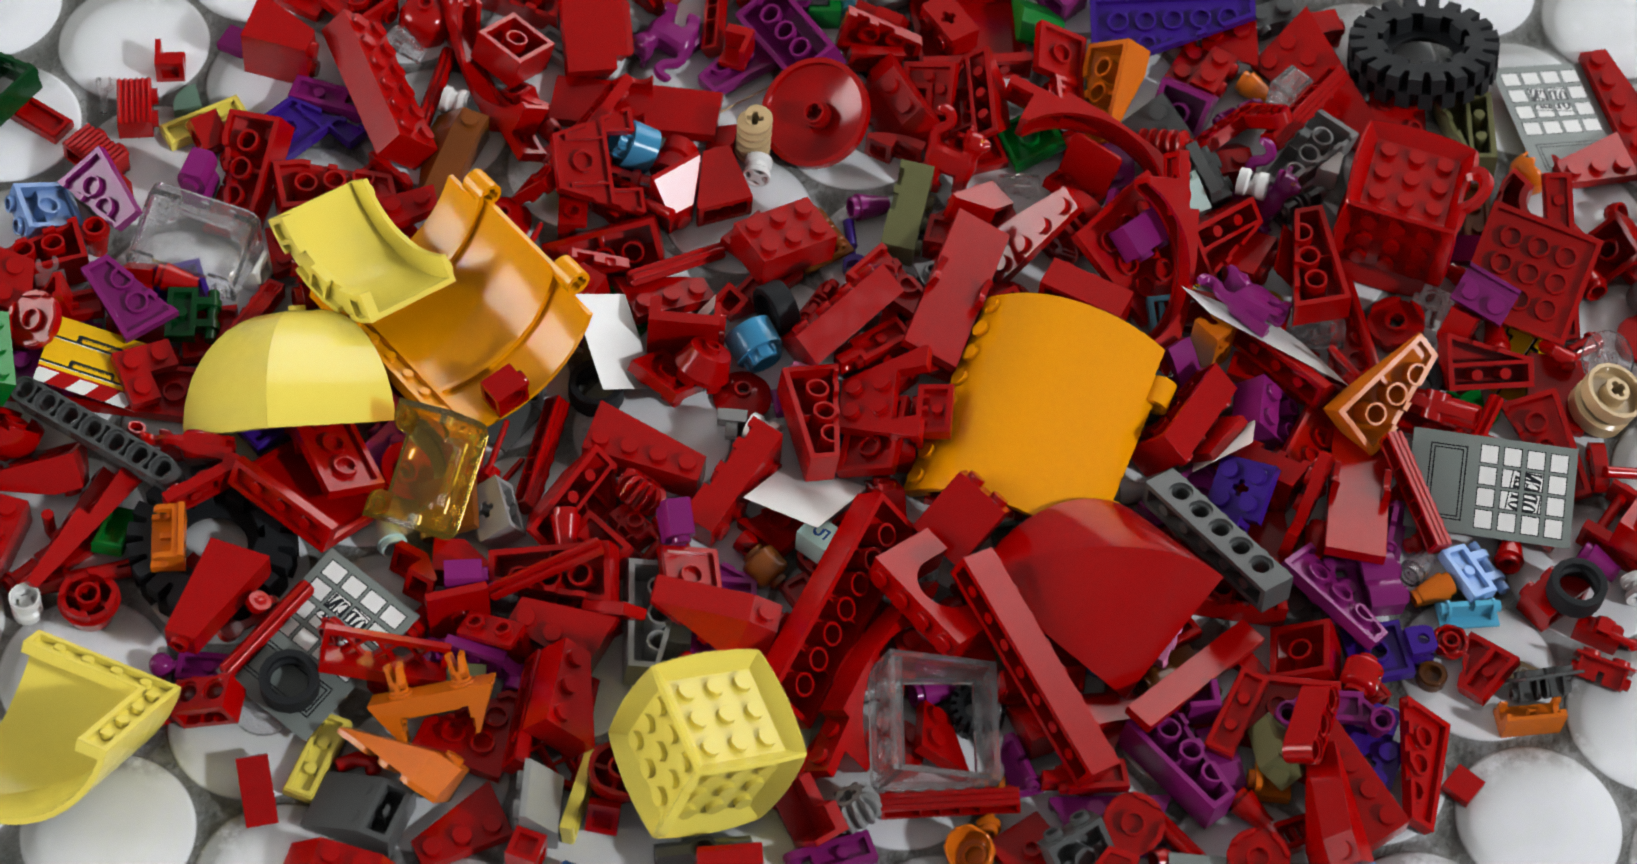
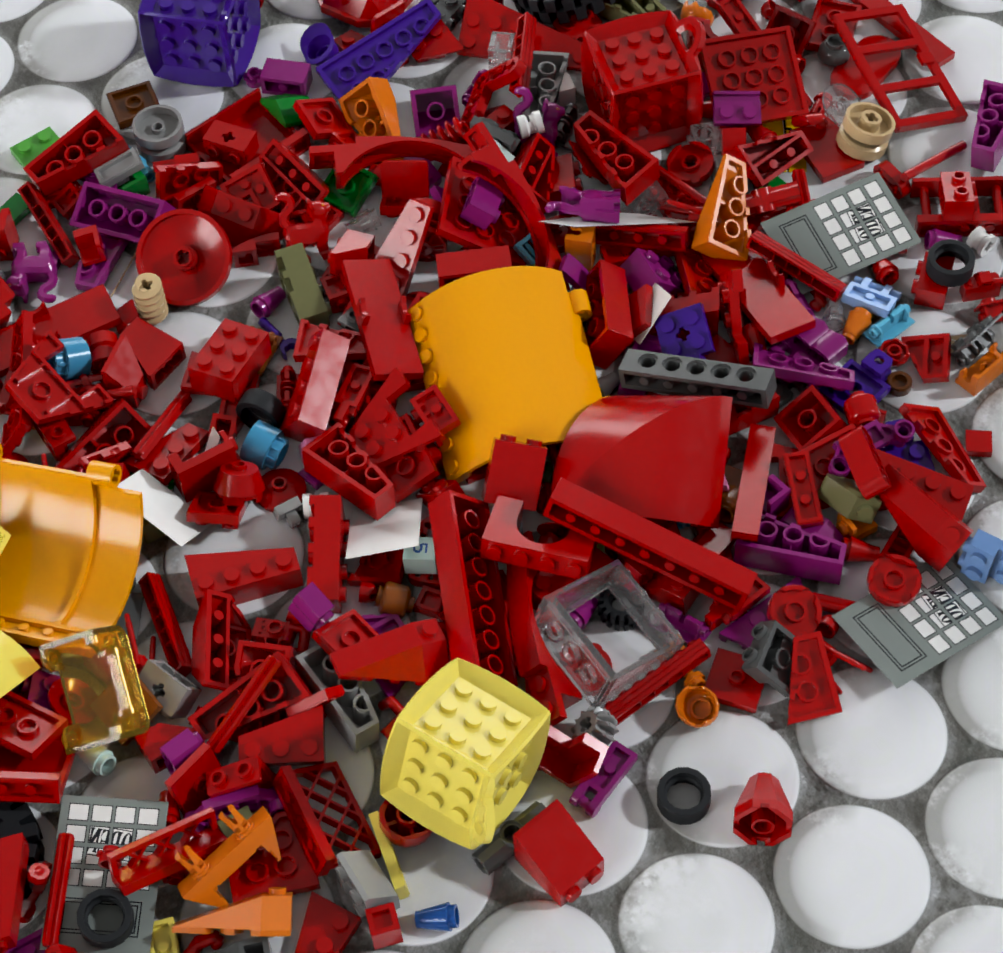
camera: 25 degrees left, 0 degrees up
red slope [389,540,438,606] -> none
red brick [480,363,530,418] -> none
red wedge [522,637,595,758] -> none
red cone [550,506,581,544] -> none
black tyre [568,360,625,417] -> none
red tile [584,797,622,836] -> none
red gear [614,468,667,516] -> none
white wheel [742,151,773,187] -> none
red wing [914,700,969,780] -> none
dark grey wing [1122,93,1195,139] -> none
red plate [1164,43,1240,99] -> none
orange cone [1234,70,1277,104] -> none
red wing [1501,387,1592,502] -> none

